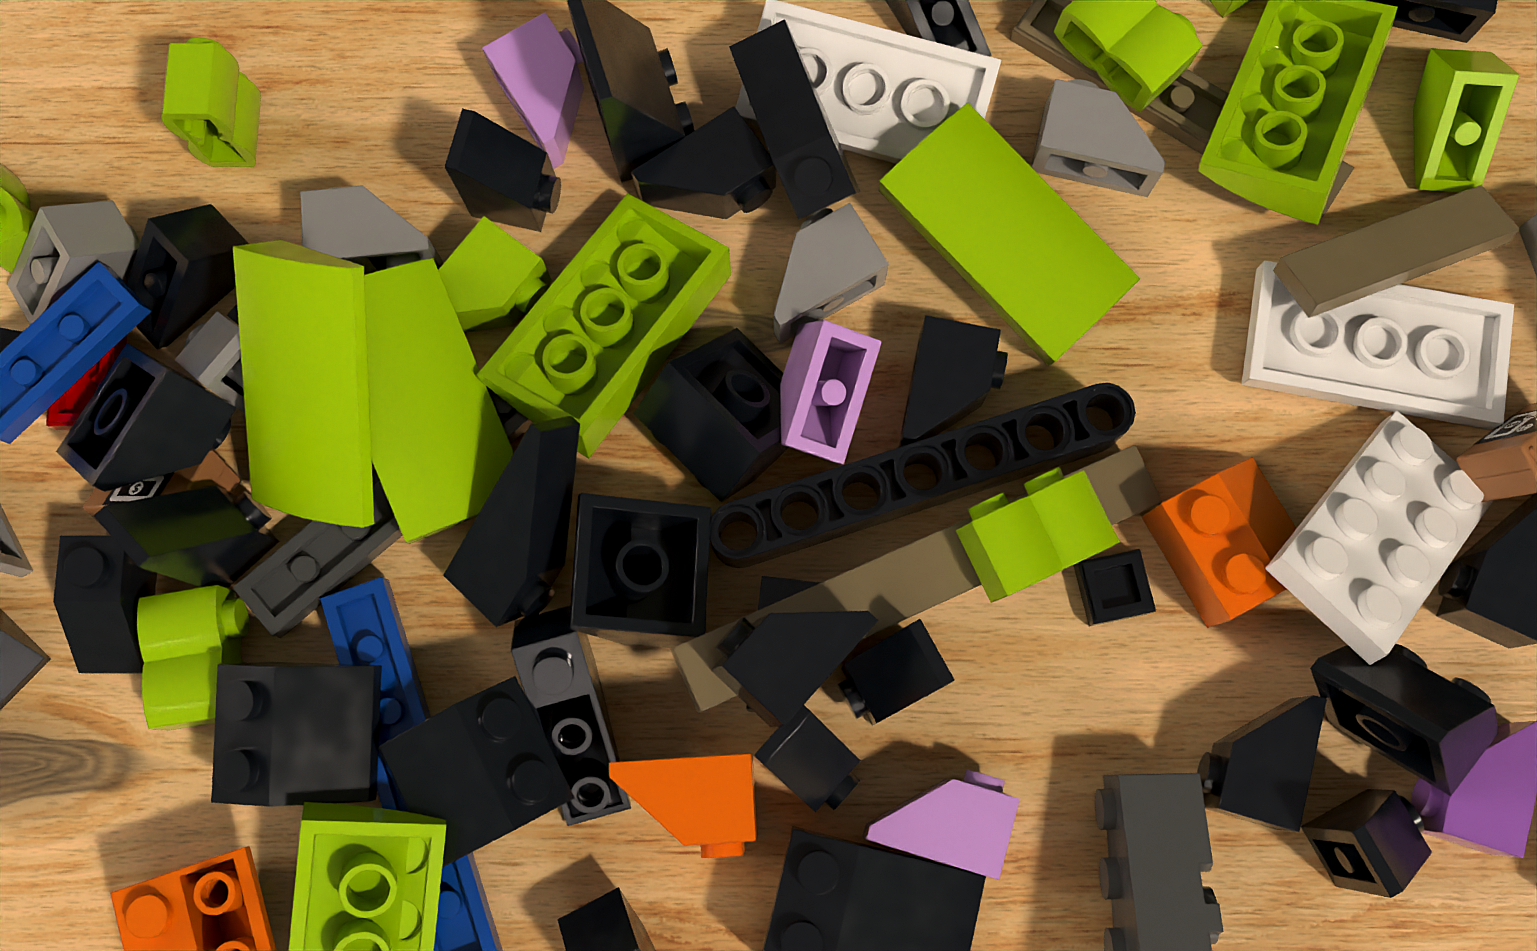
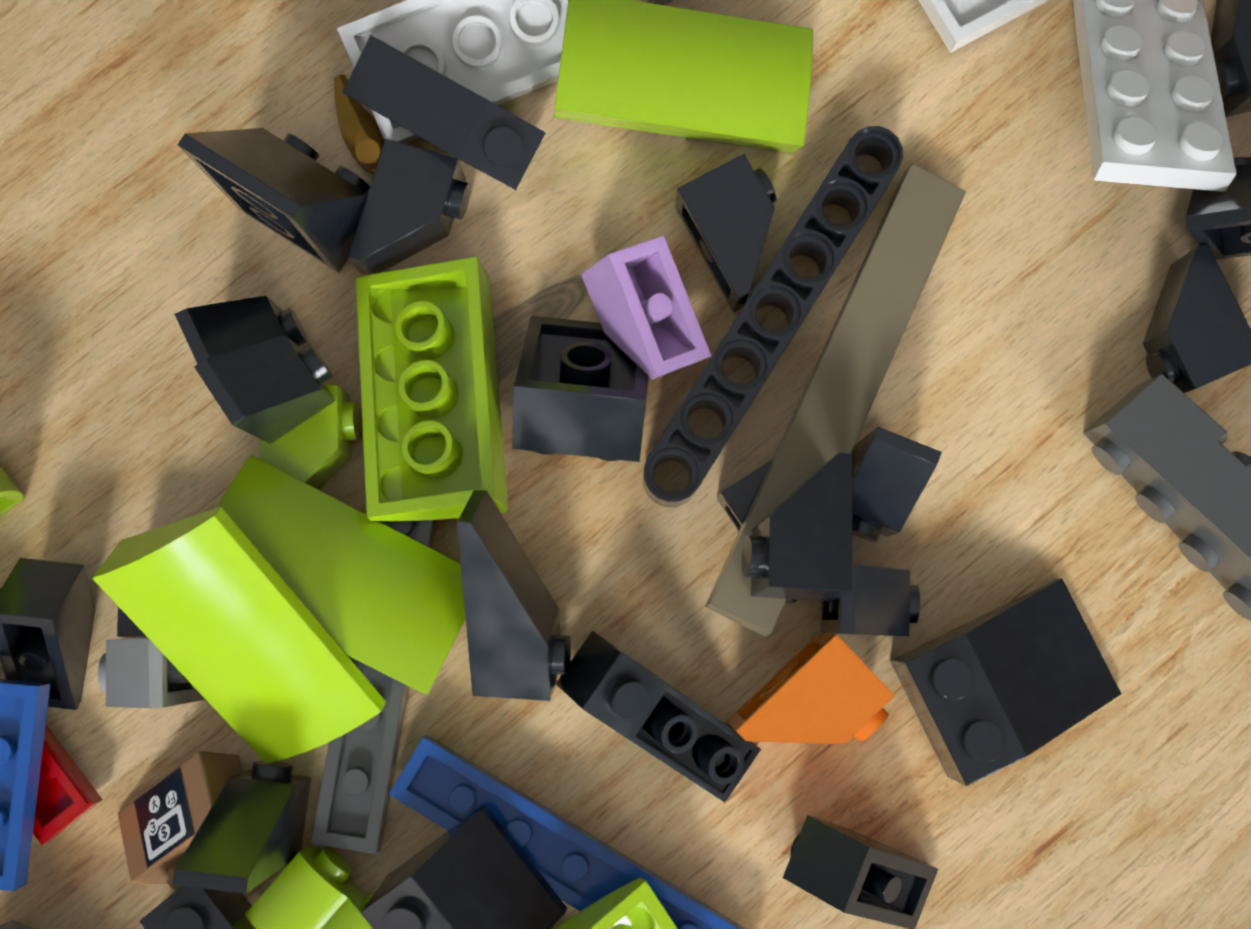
camera: 40 degrees left, 5 degrees up
black slope [56,343,236,492] -> none
light grey slope [300,185,443,275] -> none
black slope [377,676,575,867] -> none
lavender slope [482,12,584,169] -> none
black slope [569,493,711,648] -> none
light grey slope [774,203,889,344] -> none
lavender slope [862,770,1020,880] -> none
lime brick [956,467,1120,603] -> none
black tile [1073,549,1156,627] -> none
orange slope [1142,457,1297,628] -> none
none -> black slope [194,334,336,444]
none -> pearl gold bar [334,74,384,175]

